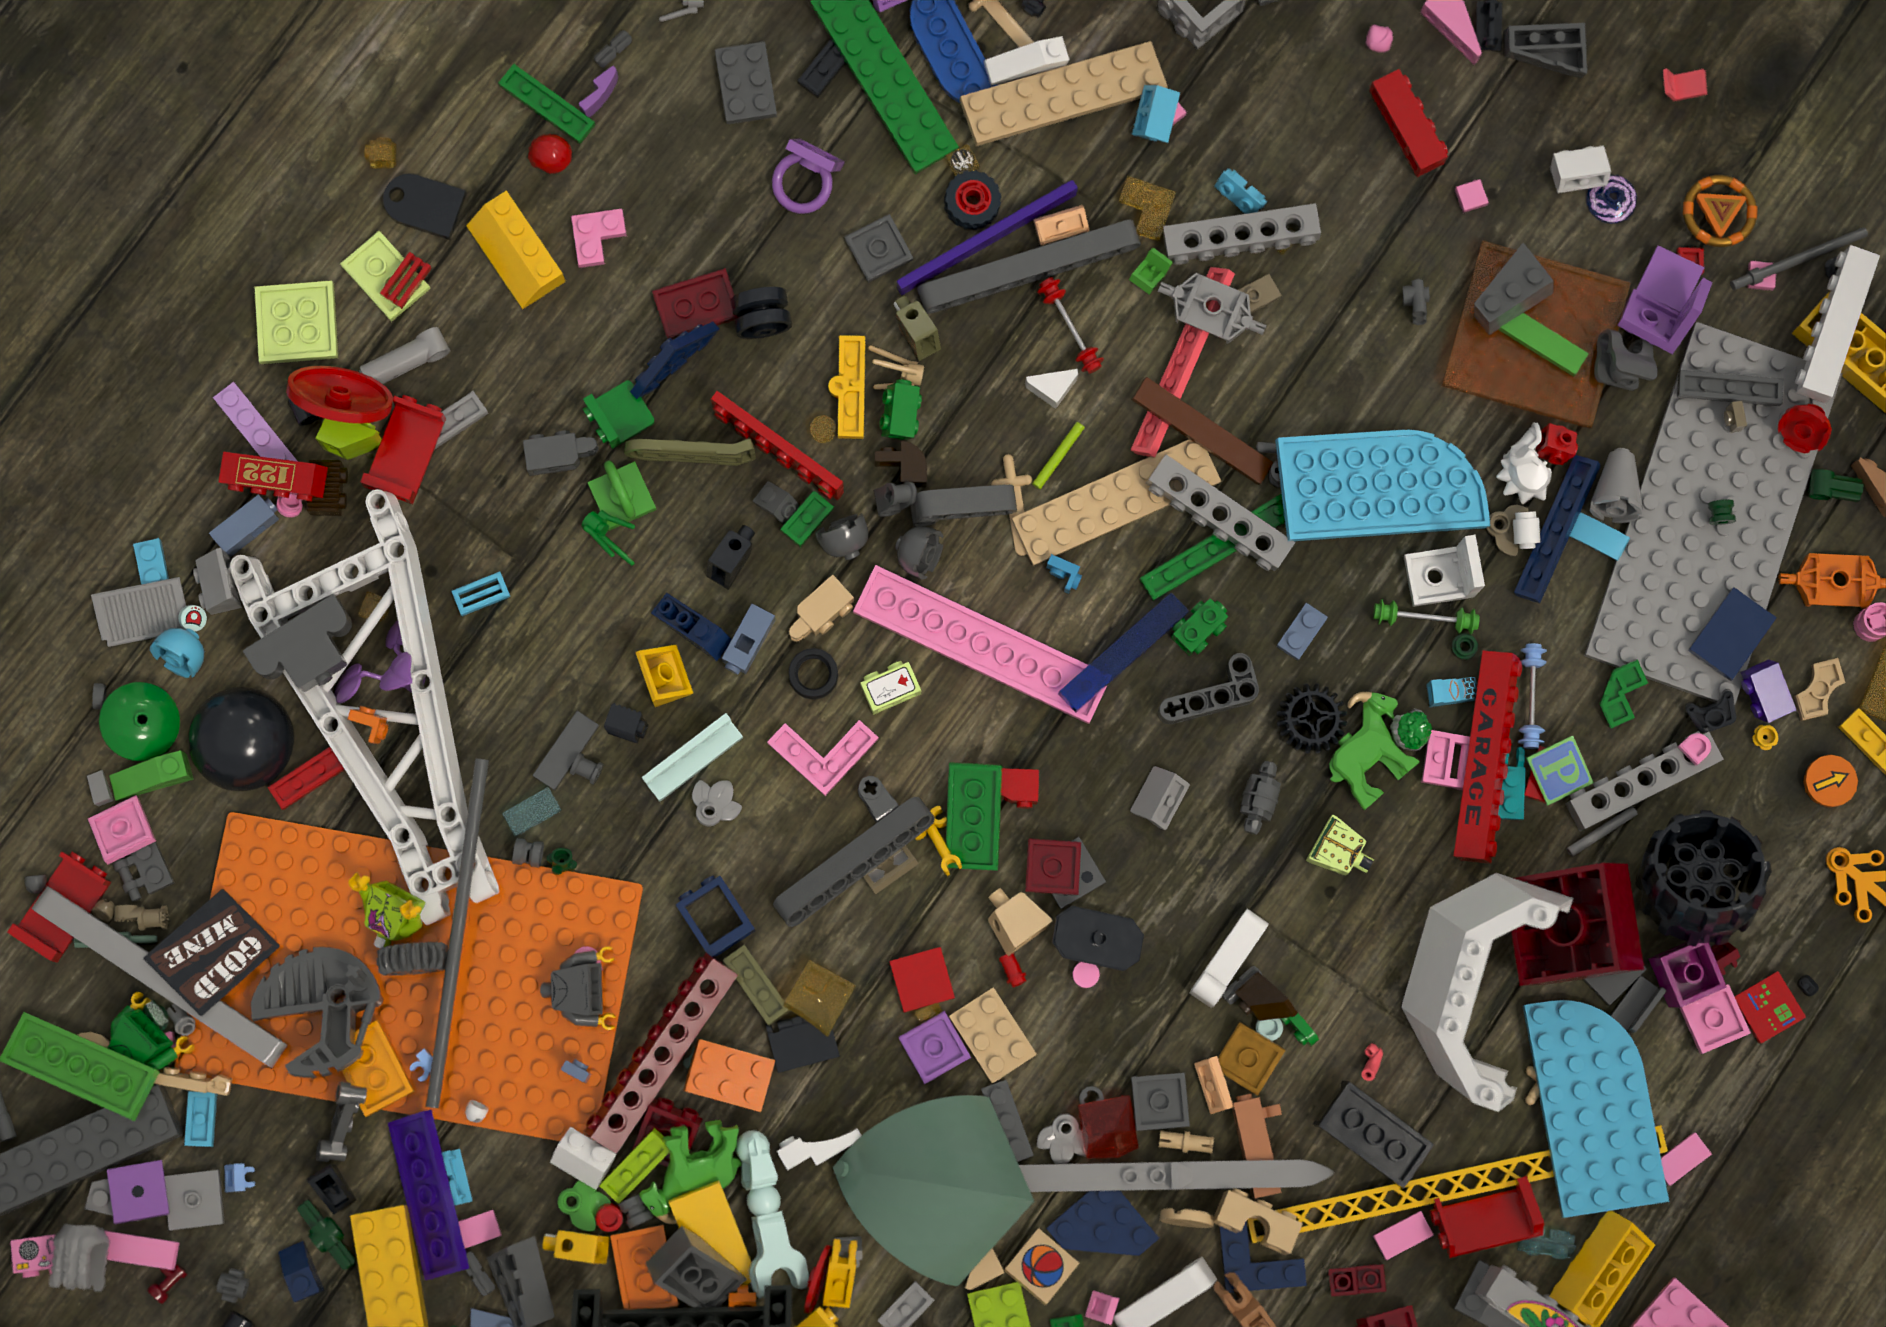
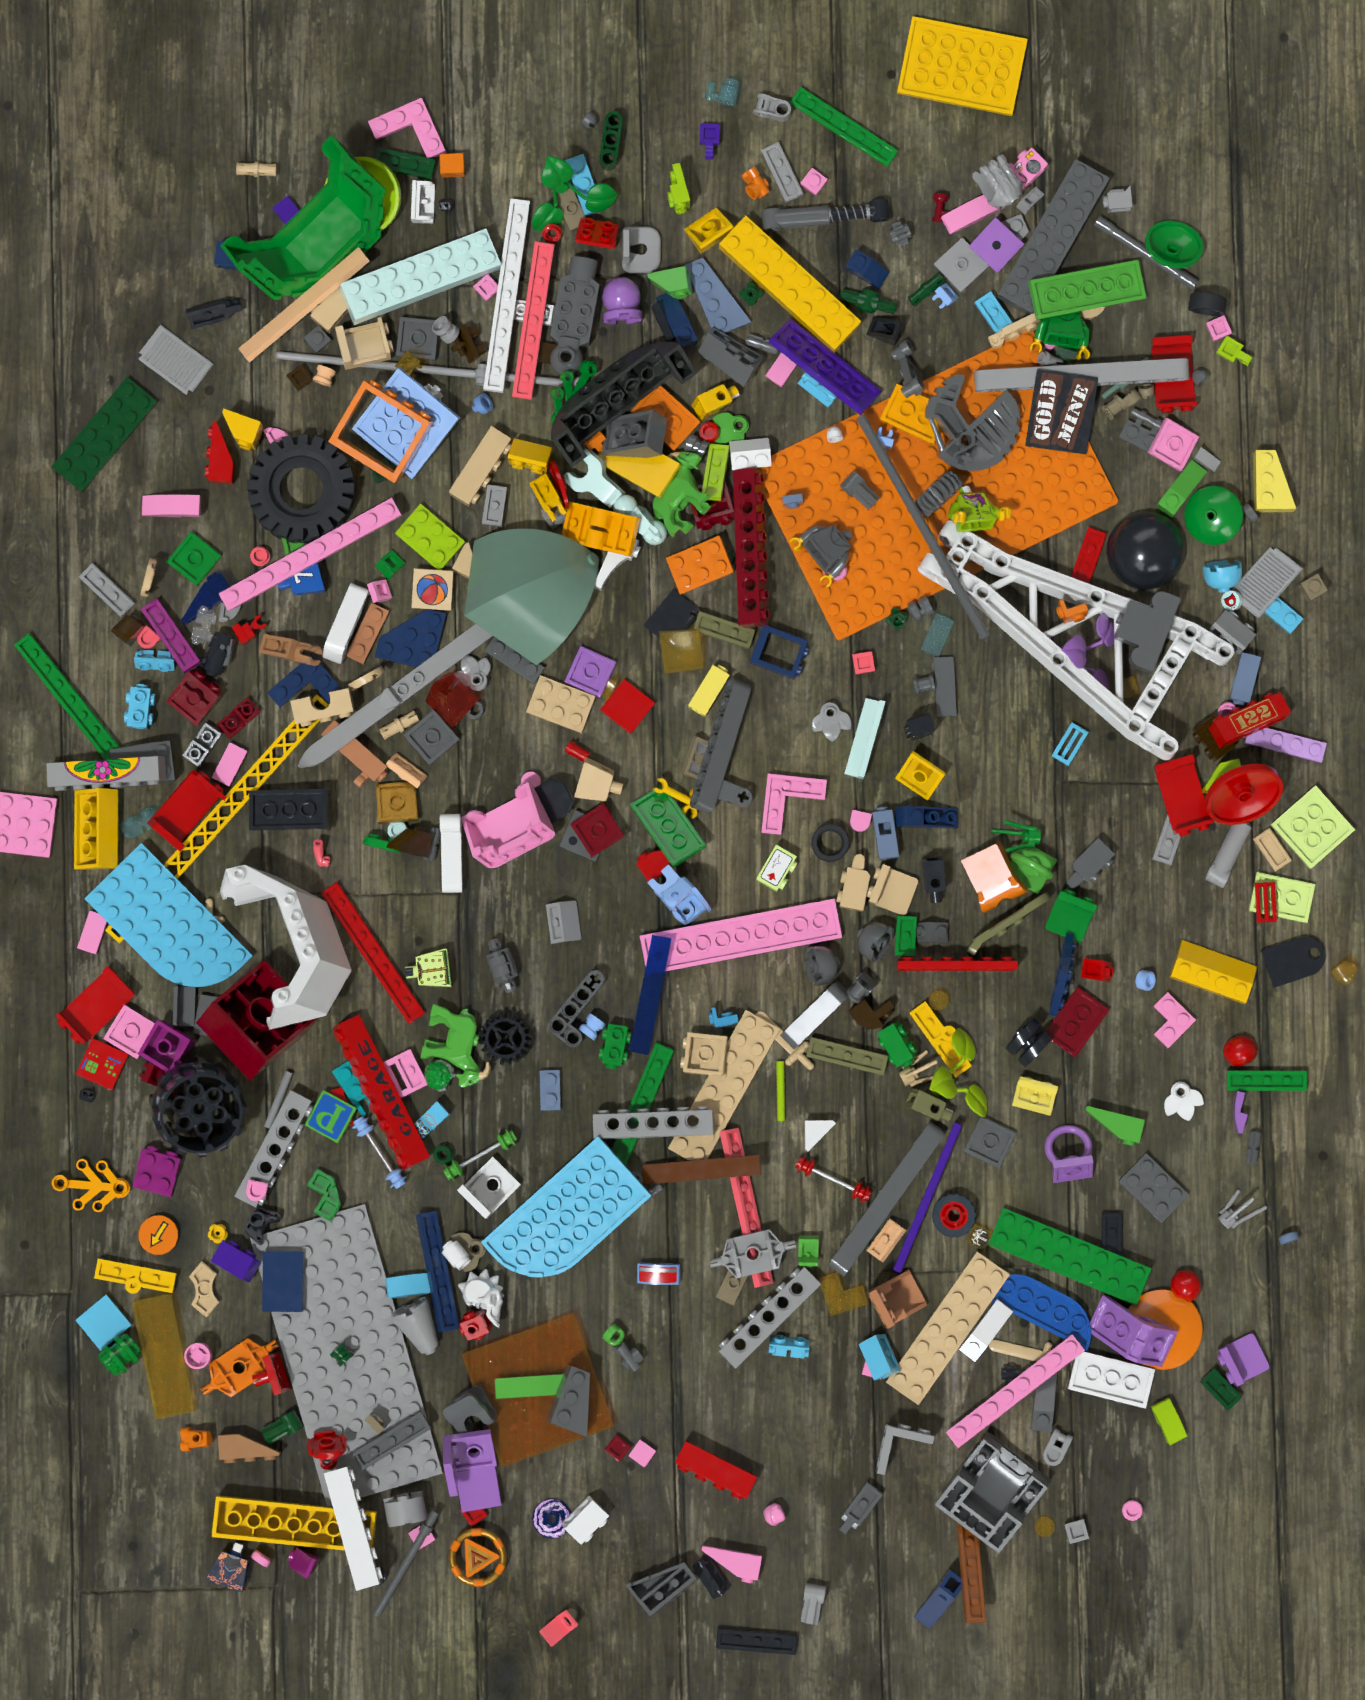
camera: 150 degrees right, 5 degrees up
none -> red panel [55,966,137,1045]
none -> magenta plate [132,1146,182,1197]
none -> slope [183,722,223,767]
none -> red tile [252,1352,292,1396]
none -> red tile [321,882,425,1024]
none -> nougat plate [345,603,389,665]
none -> light grey brick [383,1491,427,1527]
none -> bright pink windscreen [461,782,555,868]
none -> light orange plate [562,502,641,557]
none -> light blue wheel [579,1013,606,1040]
none -> bright green tile [602,1323,625,1346]
none -> dark red tile [604,1434,632,1462]
none -> slope [637,1262,680,1285]
none -> light blue piece [647,865,712,925]
none -> tan plate [680,1032,728,1077]
none -> light yellow brick [688,665,730,717]
none -> olive plate [806,1037,888,1076]
none -> dark grey piece [840,471,880,510]
none -> bright pink tile [850,810,872,832]
none -> coral plate [852,651,875,675]
none -> tan bracket [866,864,918,916]
none -> nougat bracket [867,1270,927,1329]
none -> dark green pin [907,272,945,307]
none -> lime plant [930,1028,988,1117]
none -> piece [961,842,1028,913]
none -> light yellow bracket [1012,1077,1058,1116]
none -> light grey piece [1016,186,1044,215]
none -> red bracket [1081,958,1114,983]
none -> bright green slope [1084,1106,1145,1146]
none -> light blue tile [1135,970,1156,991]
none -> white plate [1164,1082,1204,1121]
none -> light yellow wedge [1253,450,1296,512]
none -> tan tile [1253,828,1292,872]
none -> dark tan brick [1298,574,1328,603]

